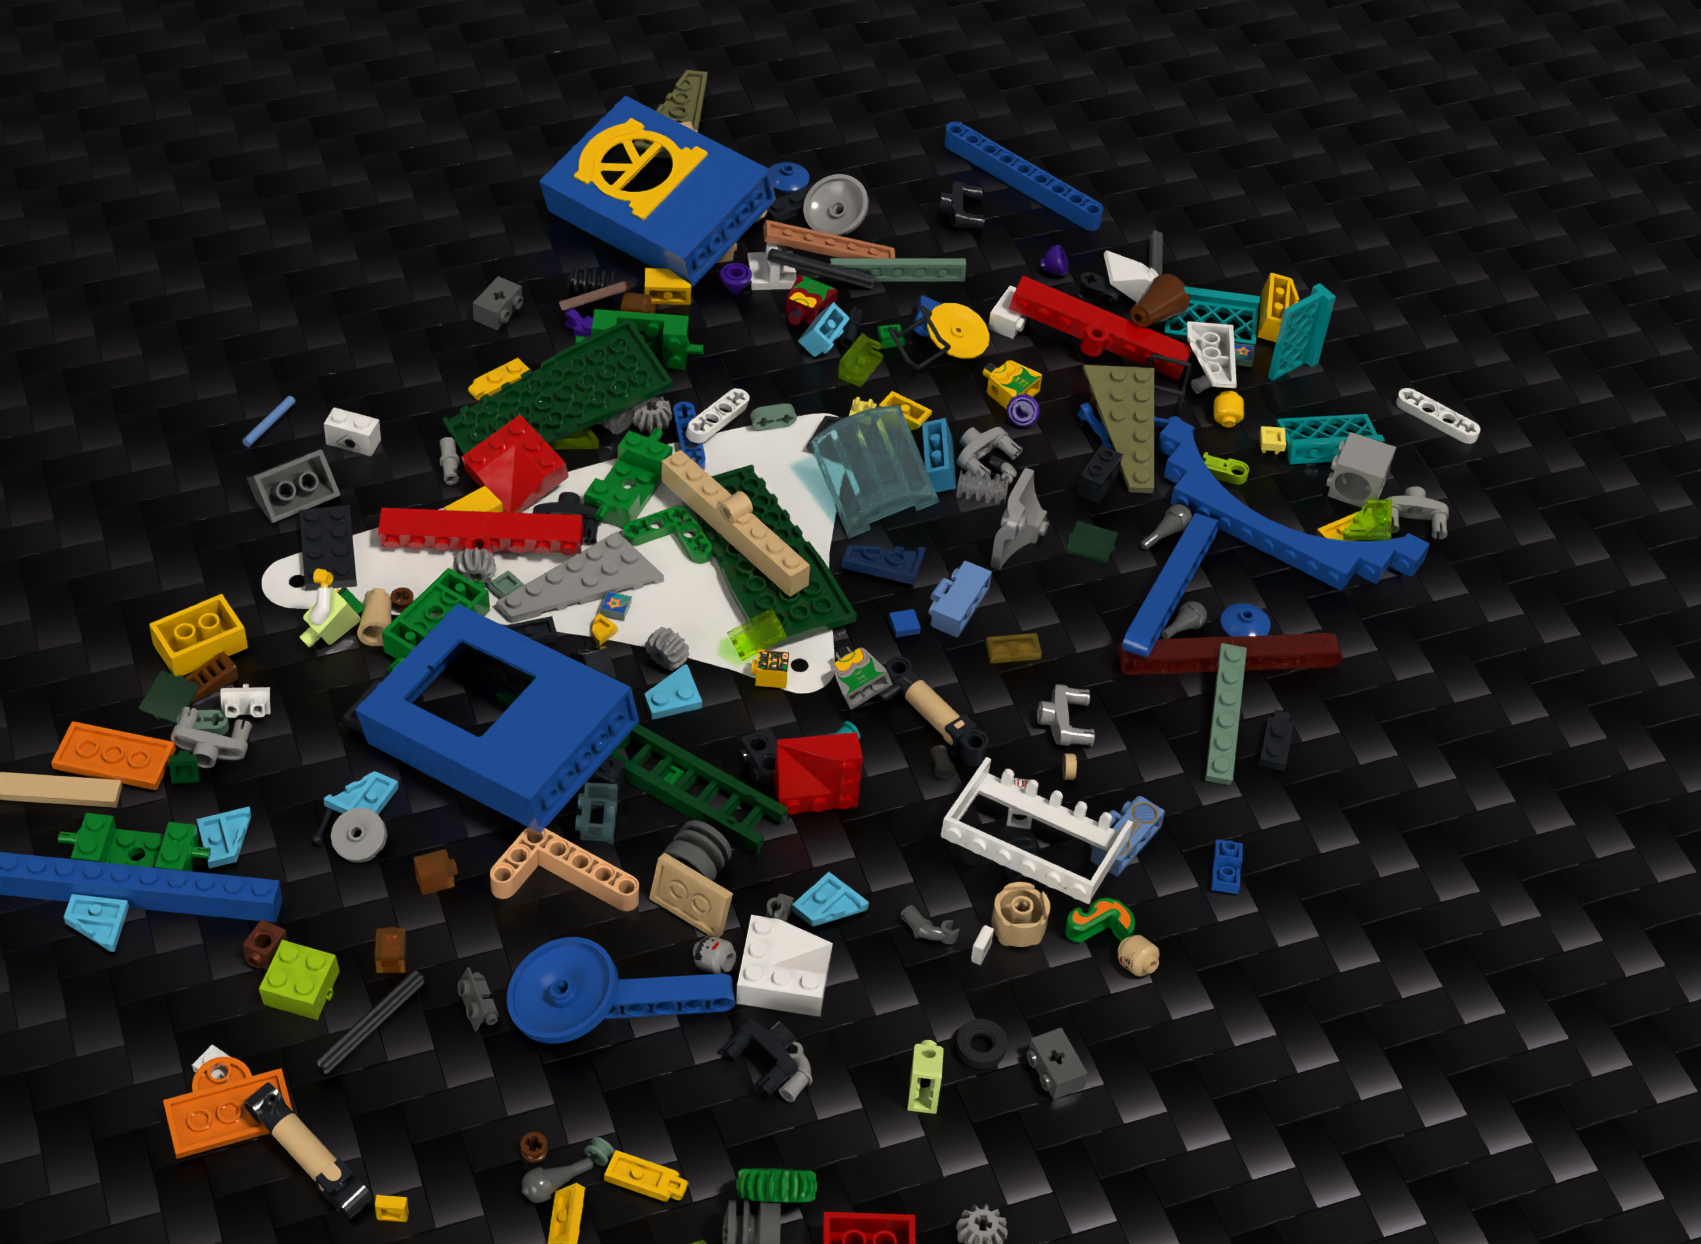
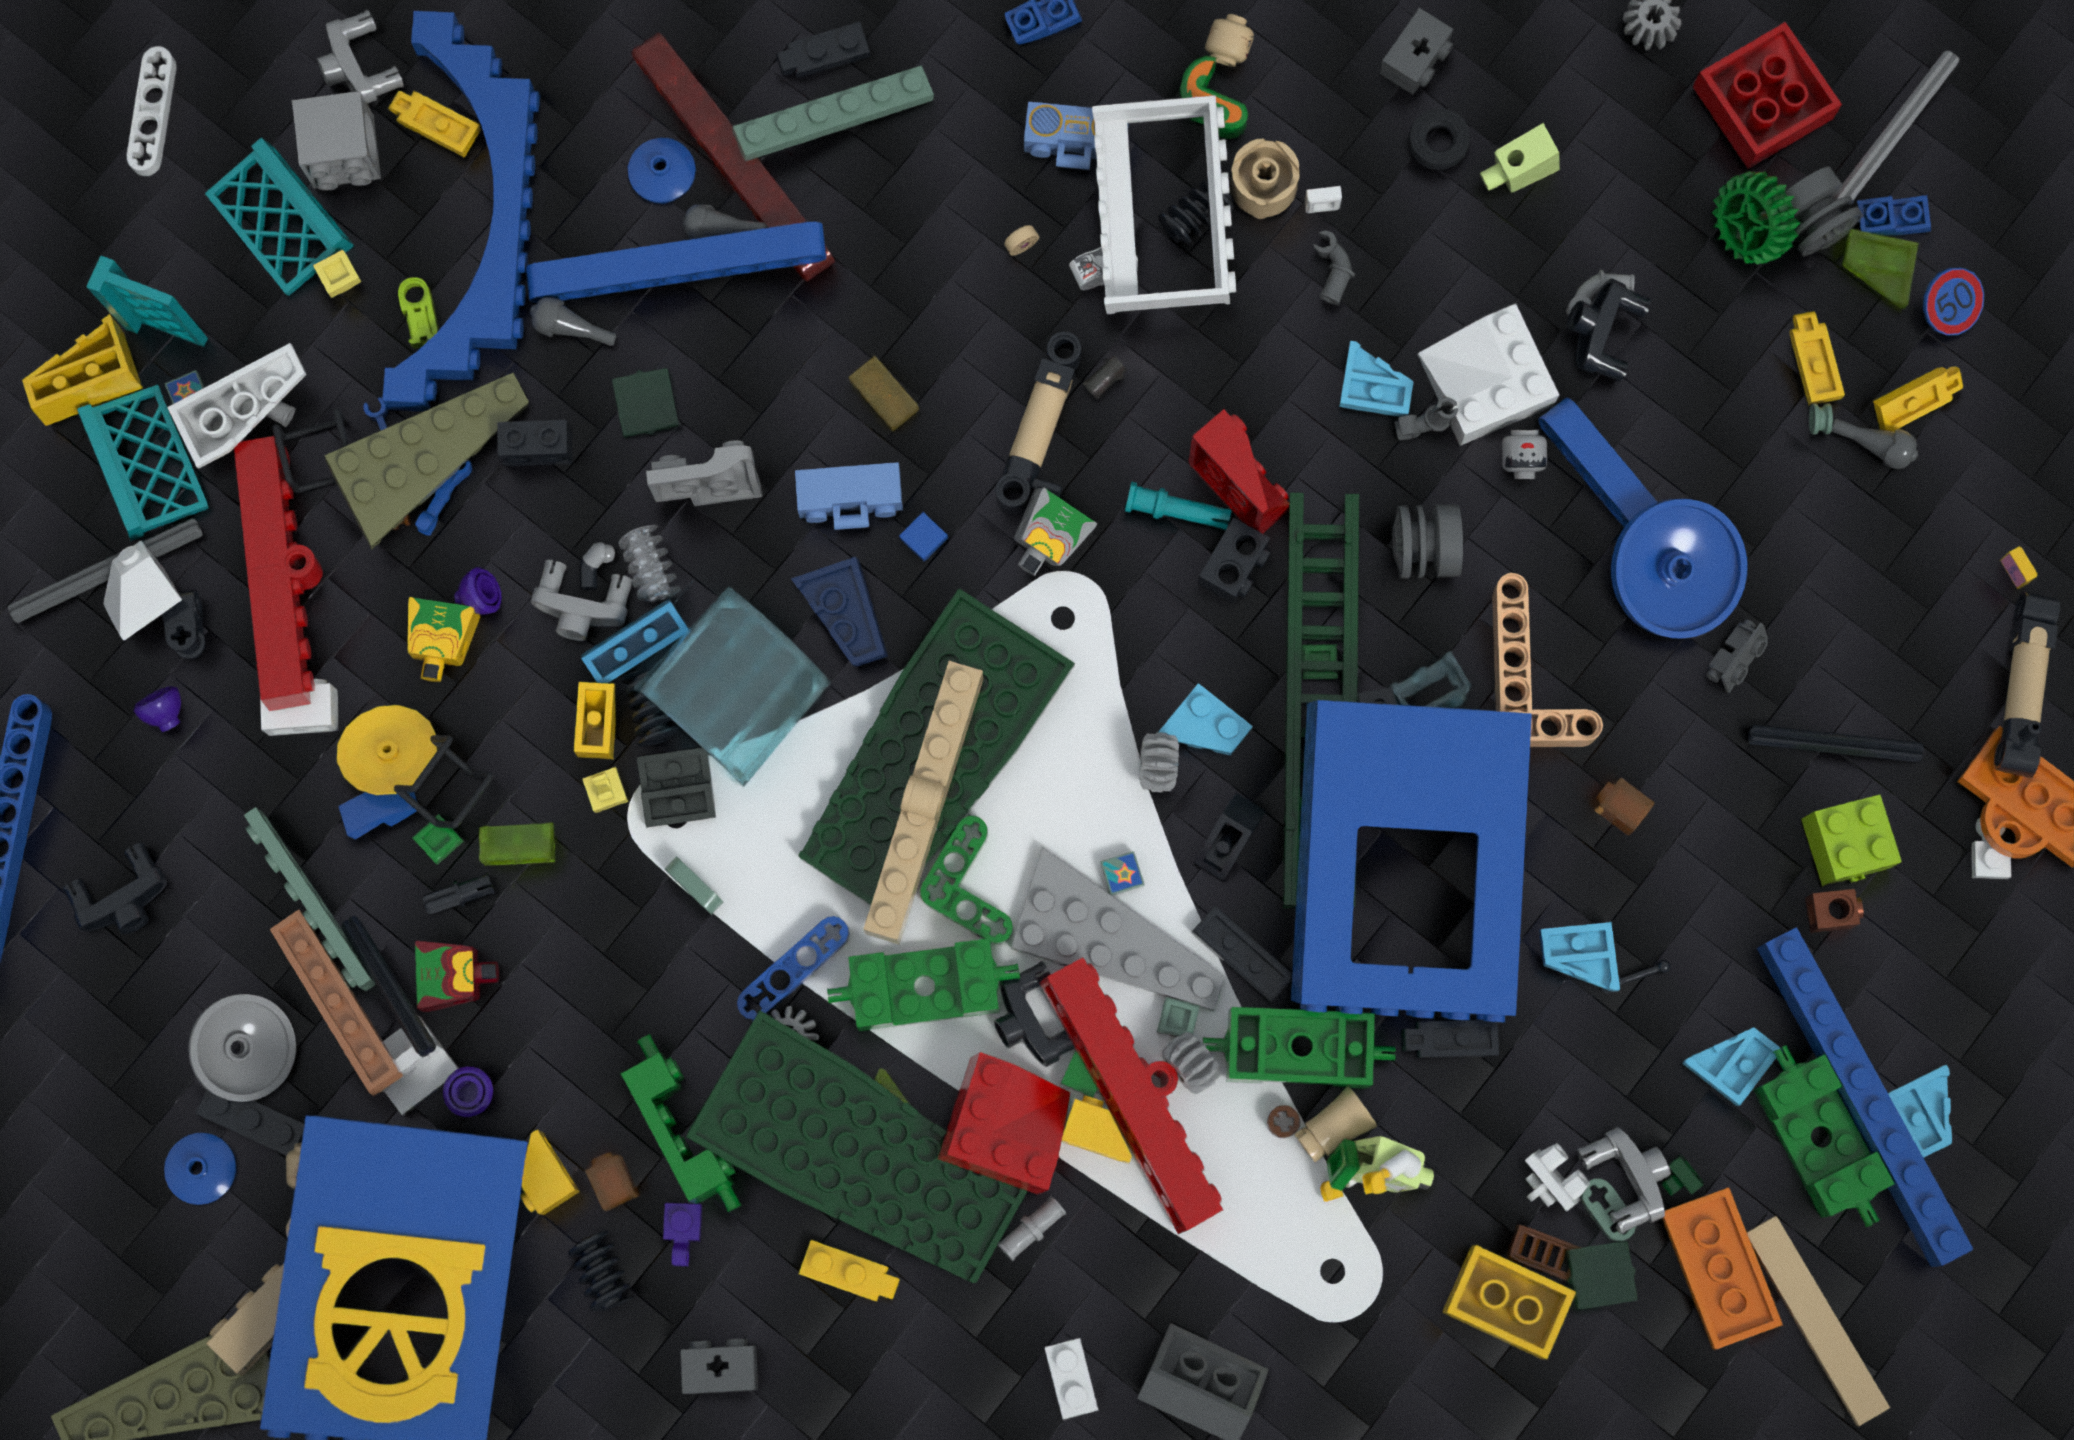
camera: 115 degrees left, 30 degrees up
black plate [299,505,357,591] -> none
light grey plate [331,808,387,863] -> none
clear orange brick [375,927,407,973] -> none
reddish brown bush [520,1132,547,1163] -> none
reddish brown tile [559,281,631,311] -> none
yellow tile [592,613,618,646] -> none
tan plate [649,853,733,938] -> none
white beam [686,389,749,443] -> none
clear neon green hinge [727,609,787,661] -> none
brick [751,650,789,689] -> none
medium azure brick [798,302,850,357] -> none
light grey connector [1037,684,1095,746] -> none
reddish brown cone [1131,274,1190,327] -> none
yellow head [1214,391,1244,428] -> none
clear neon green wing [1343,500,1393,540] -> none

